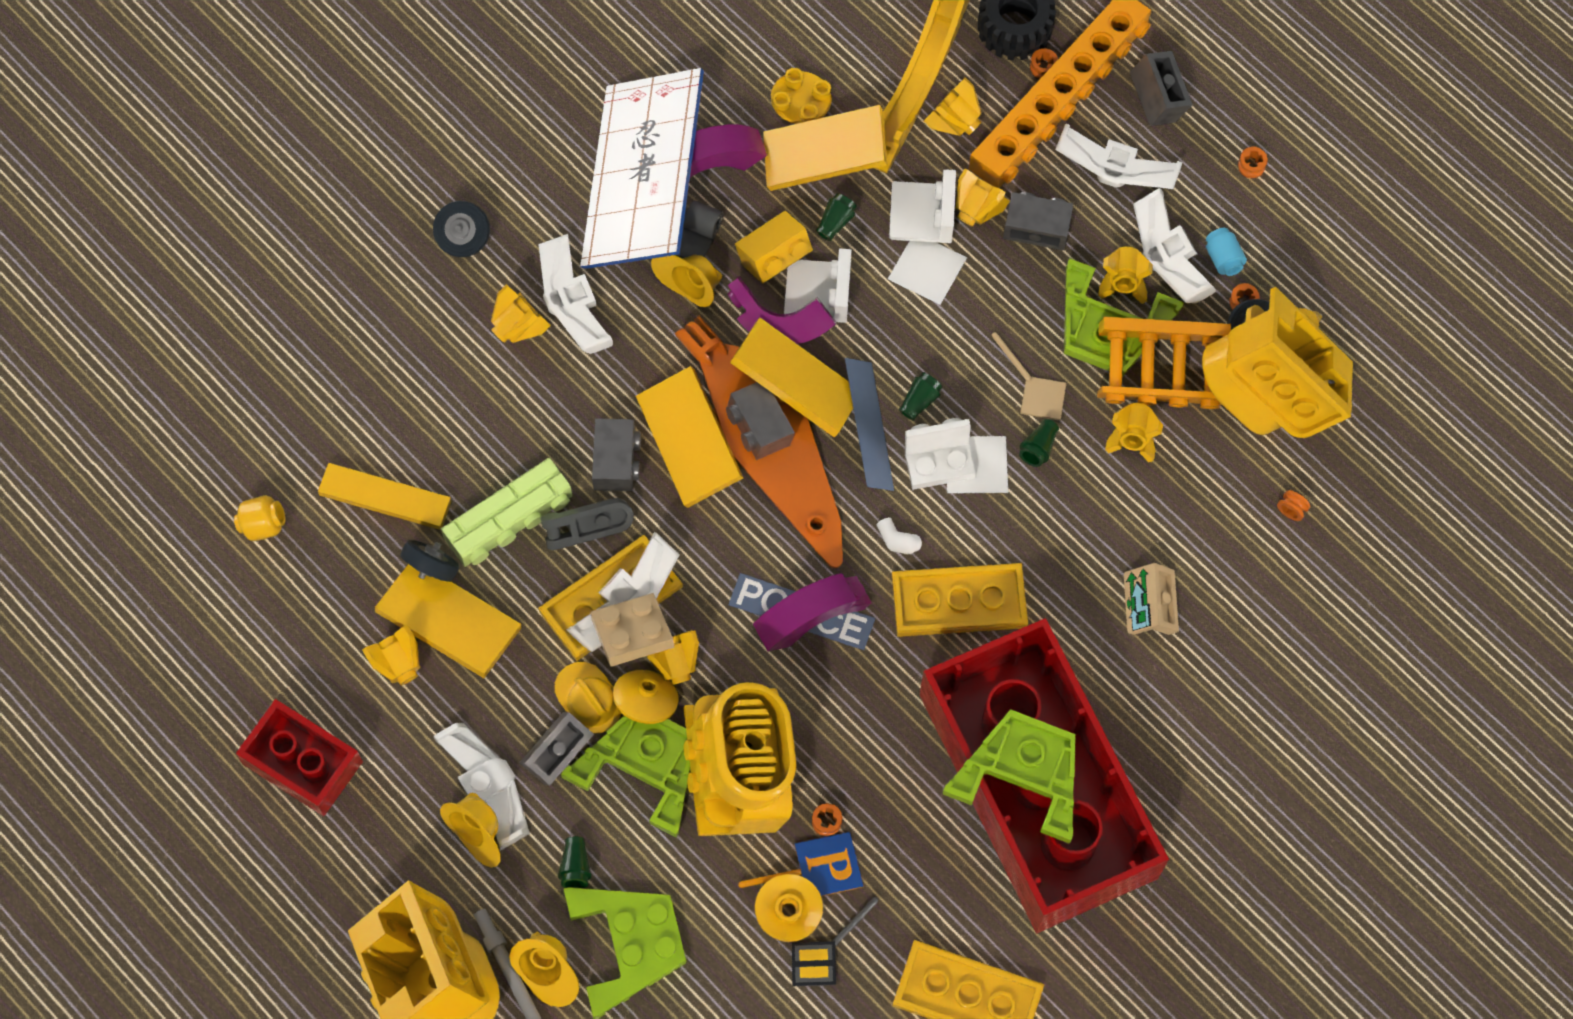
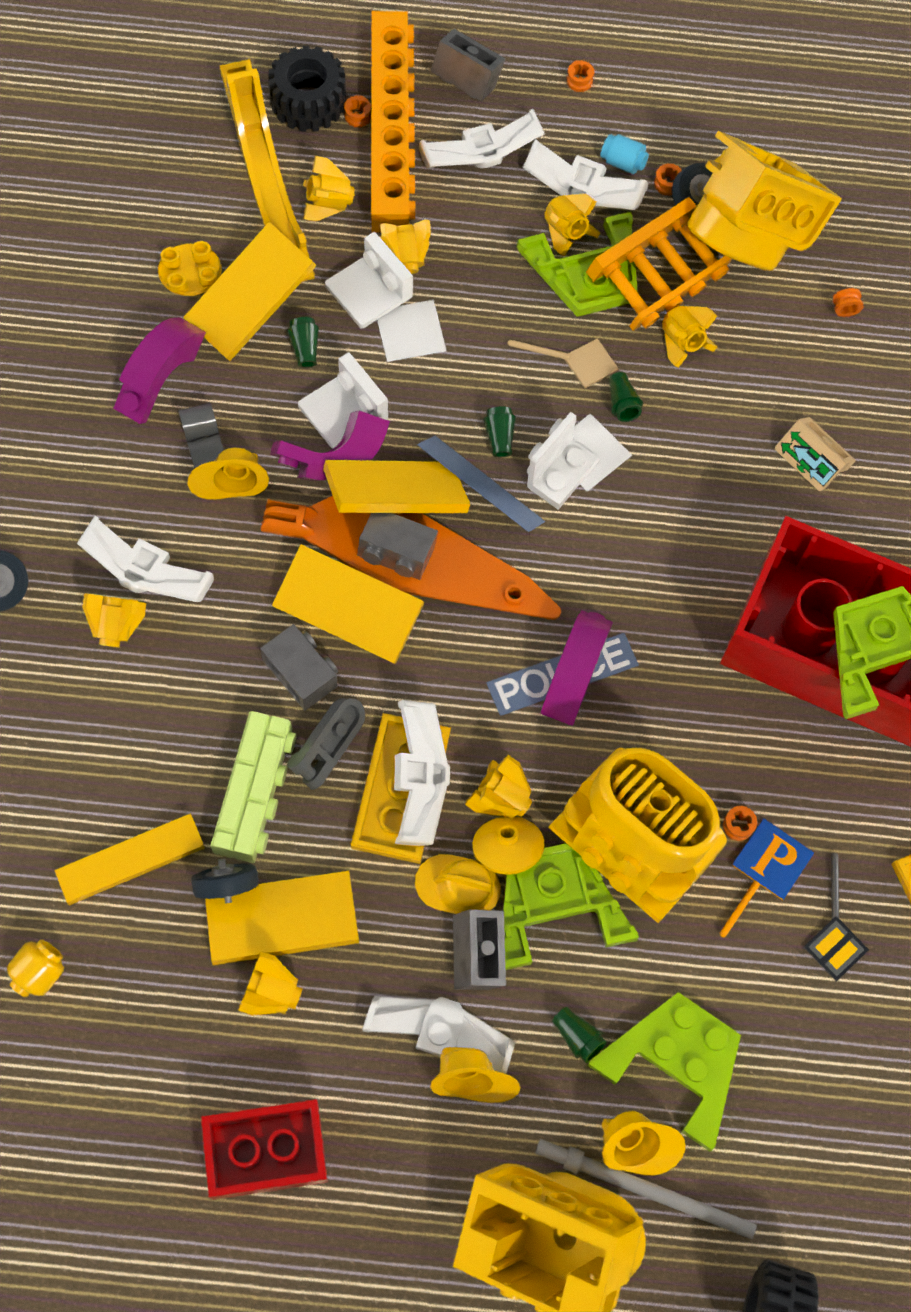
camera: 45 degrees left, 0 degrees up
white piece [580,68,704,269] -> none
tan plate [590,593,674,667] -> none
yellow brick [735,211,813,284] -> none
yellow dish [755,874,823,942] -> none
white arm [876,517,922,554] -> none
yellow tile [892,563,1028,637] -> none
flat silver brick [1003,192,1073,250] -> none

